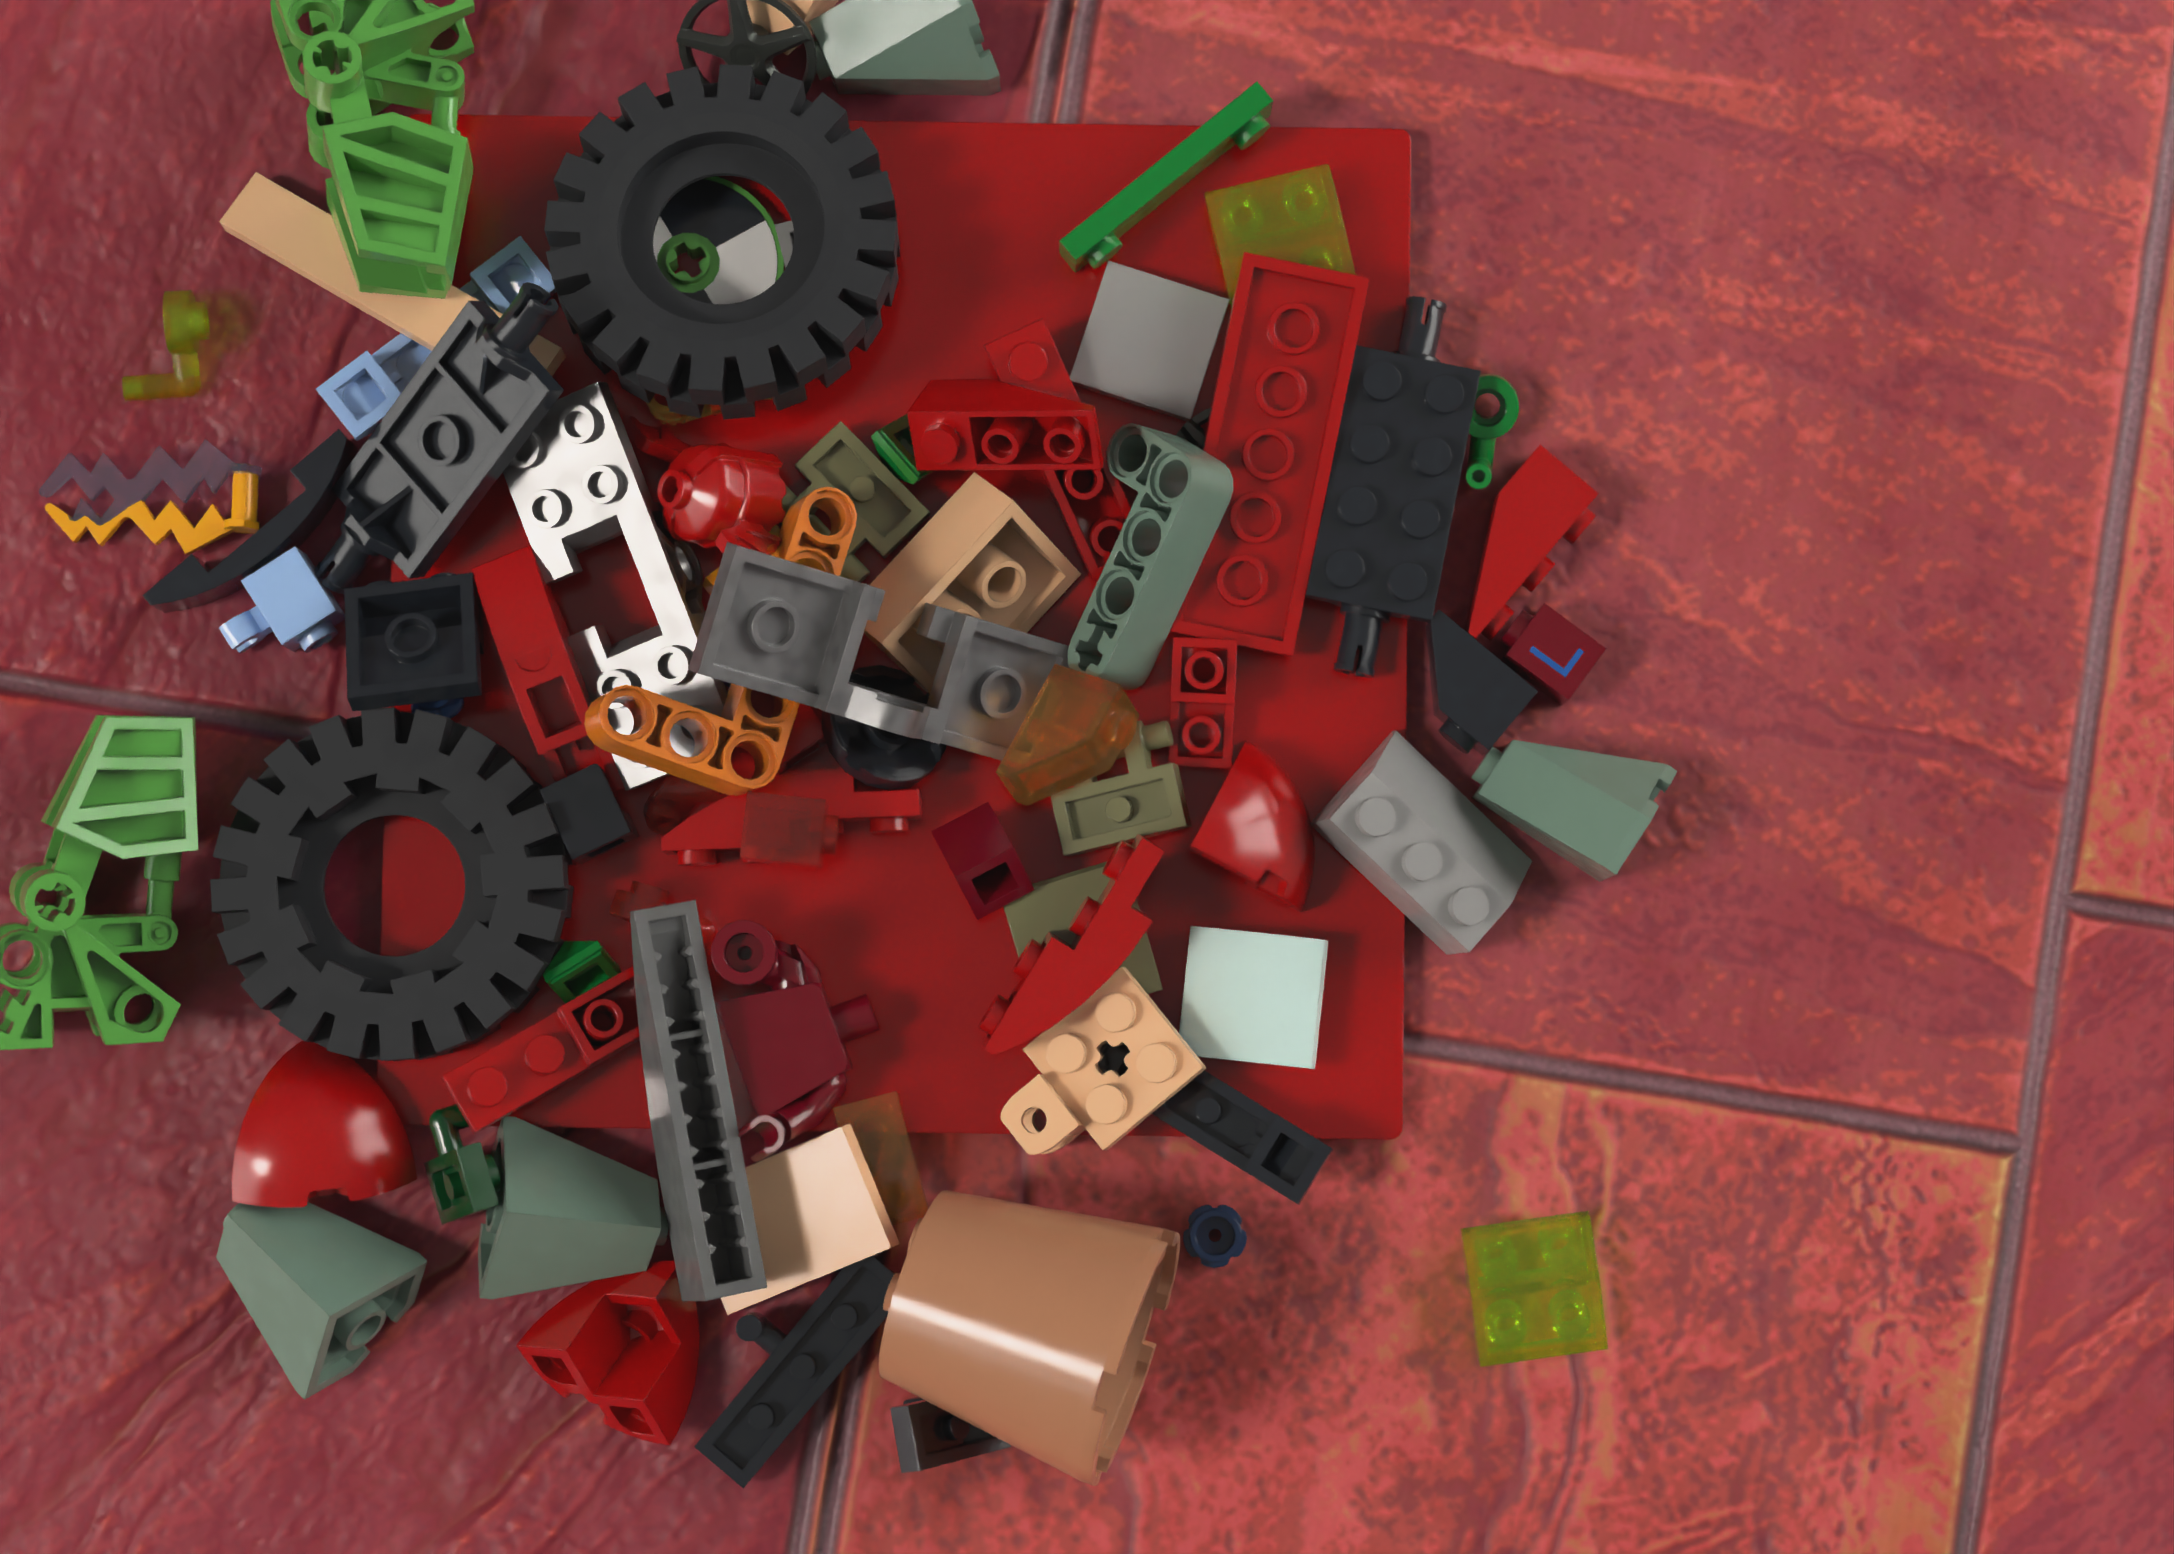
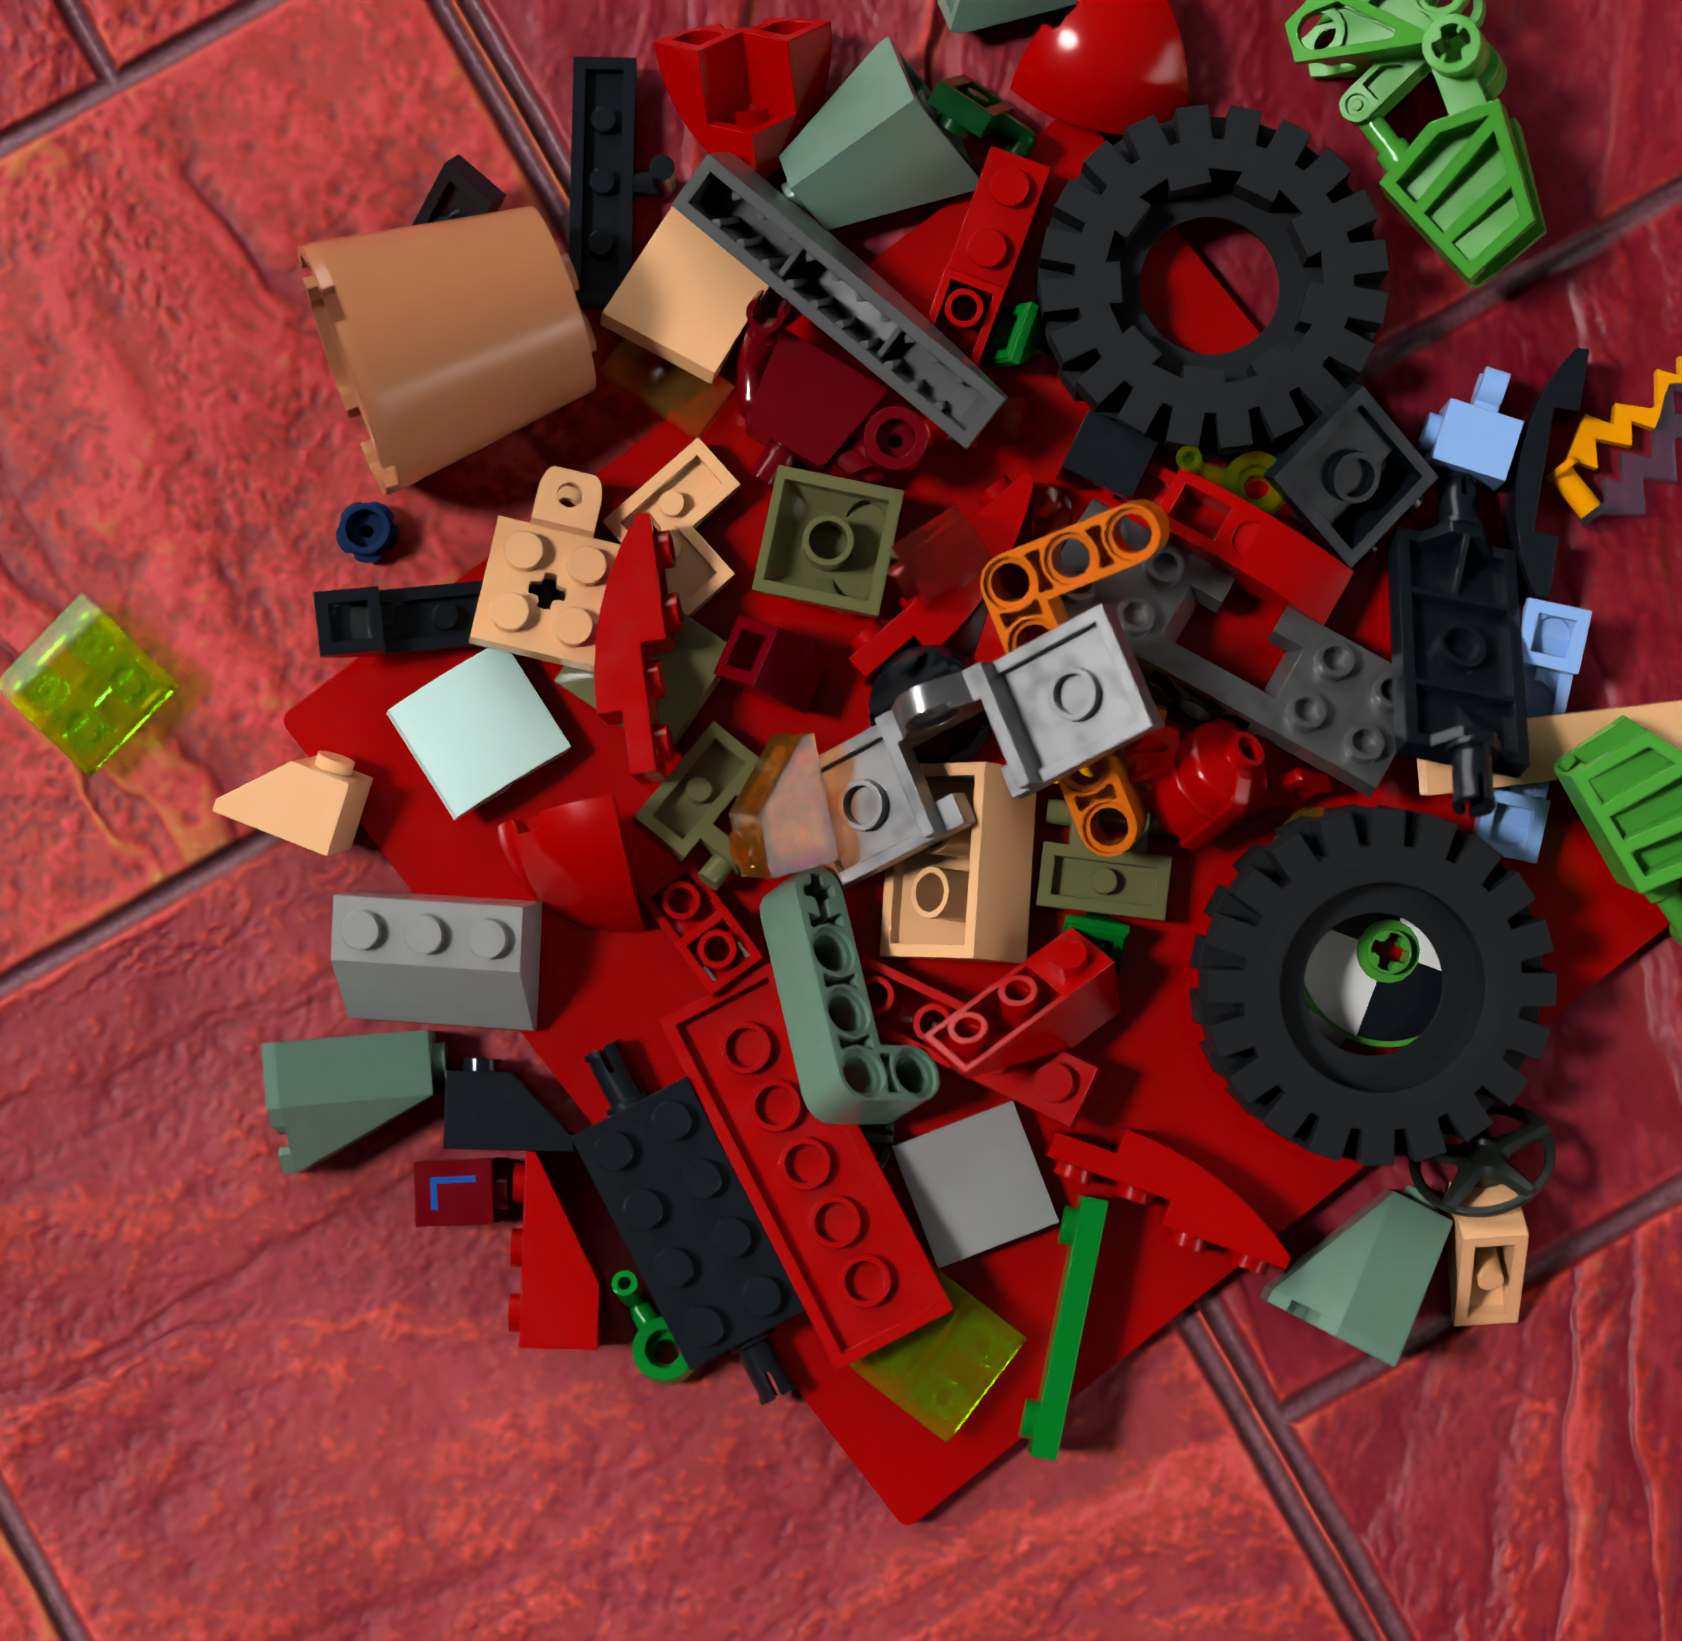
camera: 145 degrees right, 0 degrees up
none -> light nougat slope [212,751,373,856]
none -> light nougat plate [602,437,741,617]
none -> olive slope [752,465,904,619]
none -> red slope [1043,1128,1291,1276]
none -> clear neon green plate [1176,445,1285,516]

